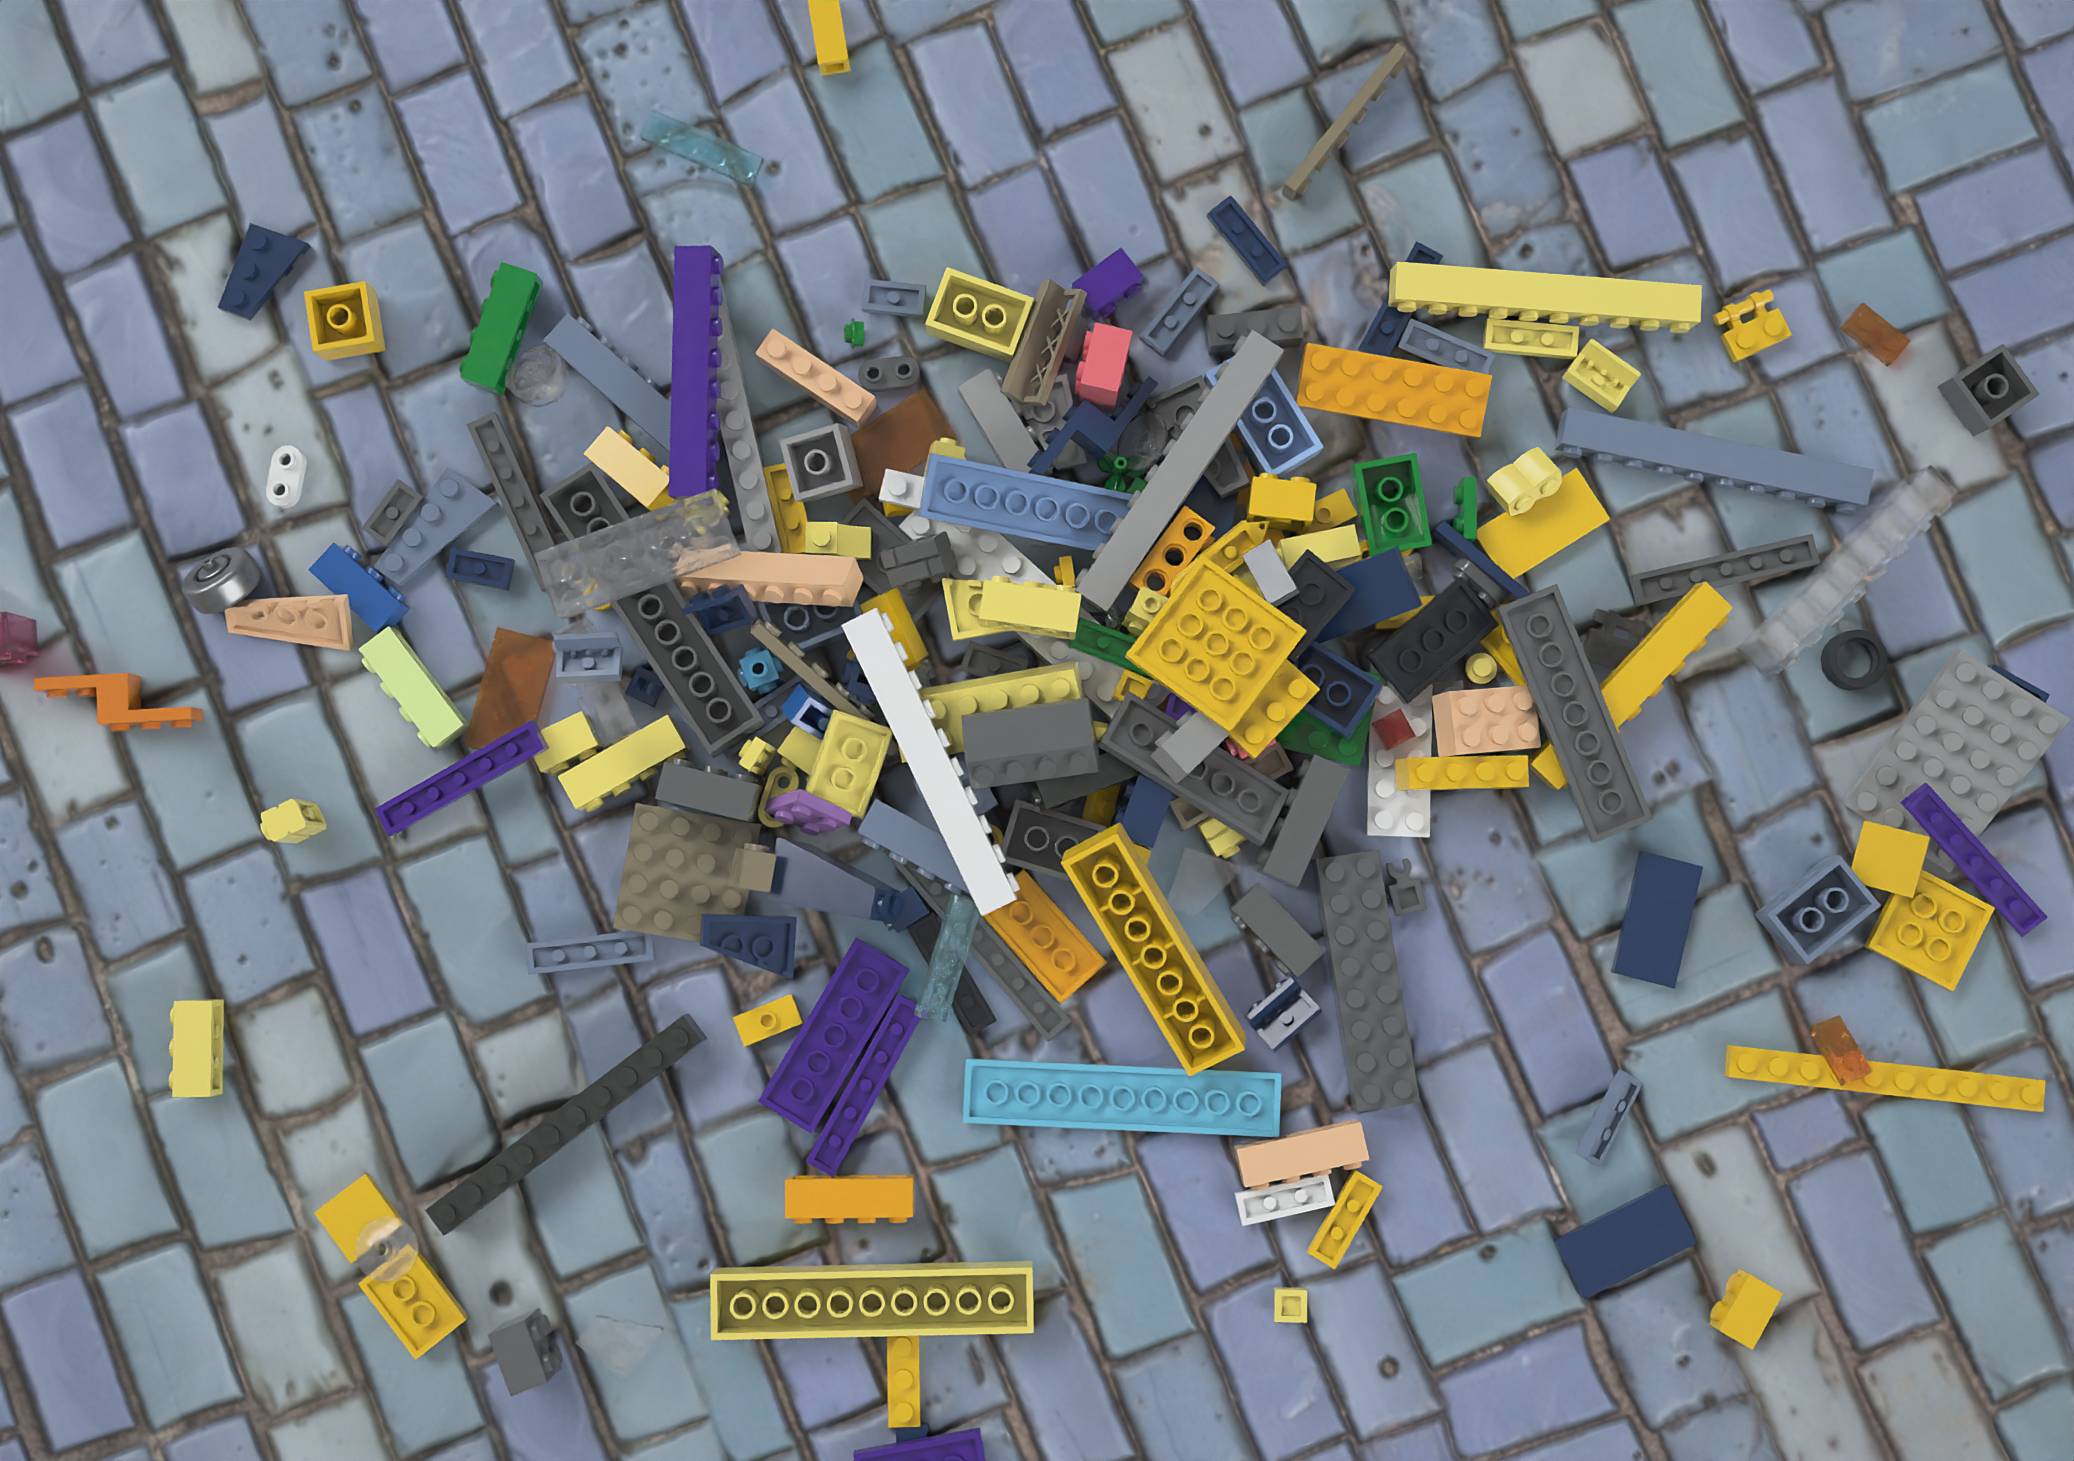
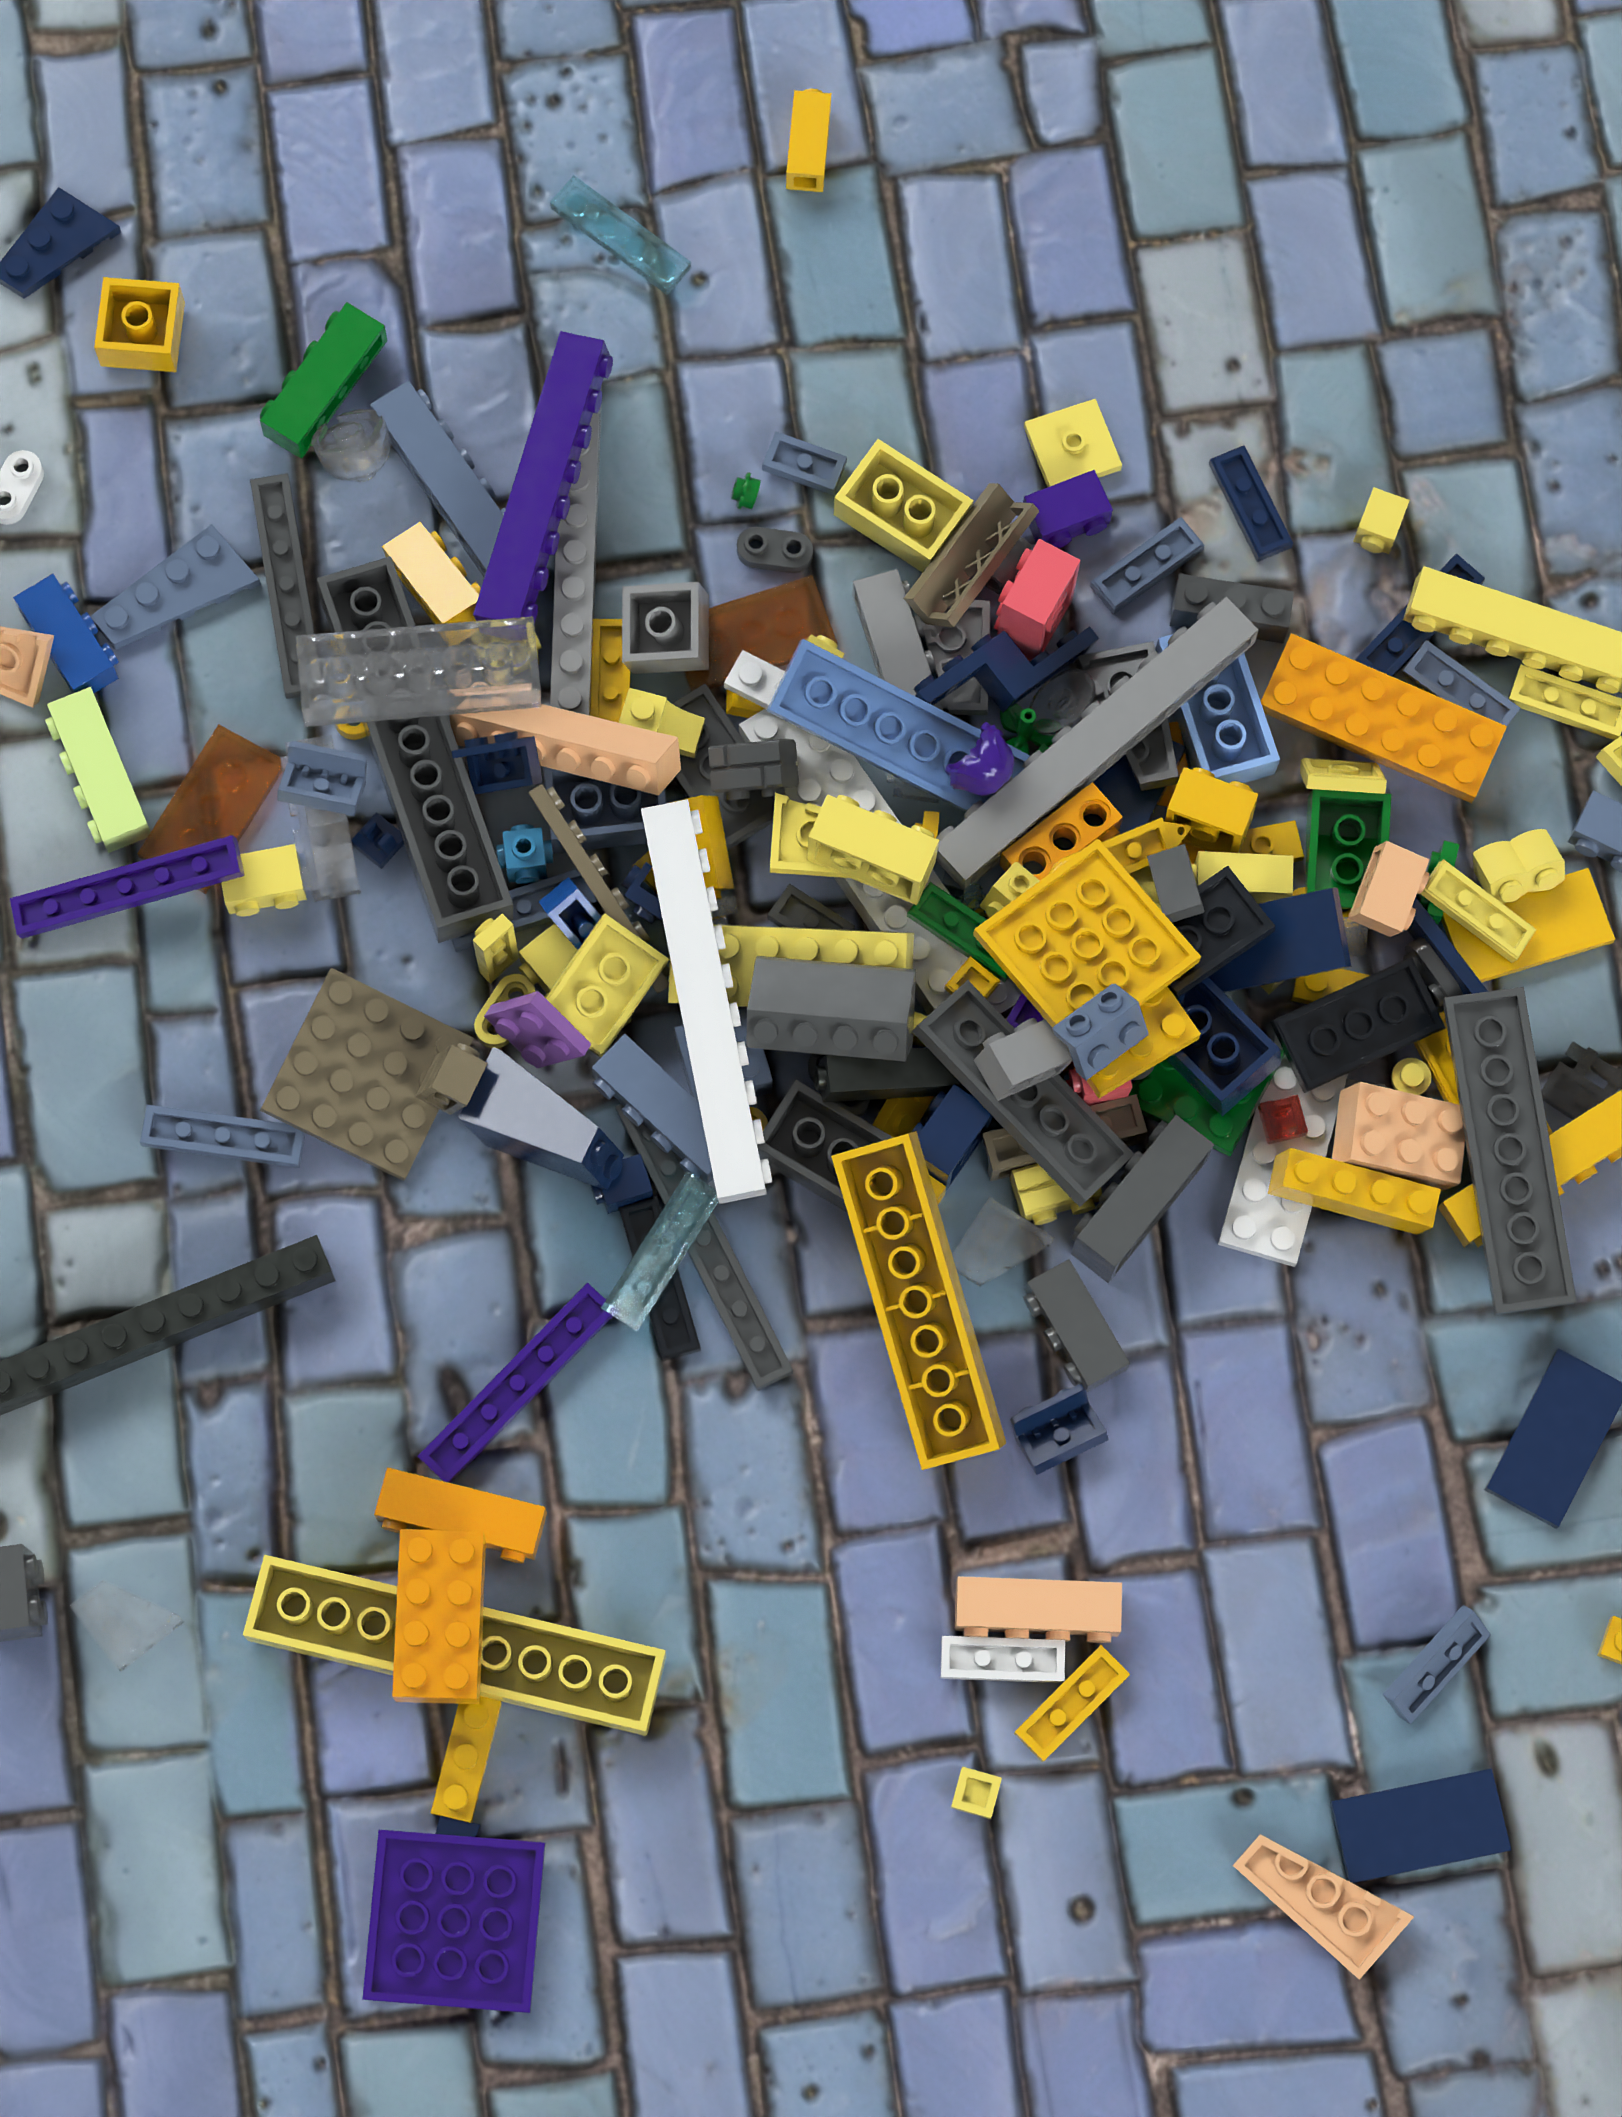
camera: 10 degrees right, 10 degrees down
dark grey plate [361,479,425,547] -> none
dark blue plate [445,547,515,591] -> none
light yellow brick [557,715,691,812] -> none
dark grey brick [655,758,765,824] -> none
dark blue wing [700,914,797,980] -> none
yellow plate [733,993,804,1047] -> none
light nougat brick [755,328,878,430] -> none
dark purple plate [758,937,910,1134] -> none
medium azure plate [963,1058,1281,1137] -> none
light orange tile [977,869,1107,1004] -> none
dark tan plate [1282,43,1407,201] -> none
dark grey brick [1311,850,1420,1112] -> none
dark grey plate [1386,858,1427,917] -> none
yellow brick [1709,1269,1783,1350] -> none
none -> light orange brick [392,1529,486,1704]
none -> dark purple hair [945,722,1015,796]
none -> light yellow plate [1024,398,1122,487]
none -> sand blue bracket [1053,984,1149,1081]
none -> light nougat wing [1233,1834,1414,1980]
none -> light yellow plate [1300,758,1387,794]
none -> light nougat brick [1348,841,1430,937]
none -> light yellow brick [1353,487,1410,554]
none -> light yellow tile [1421,859,1537,963]

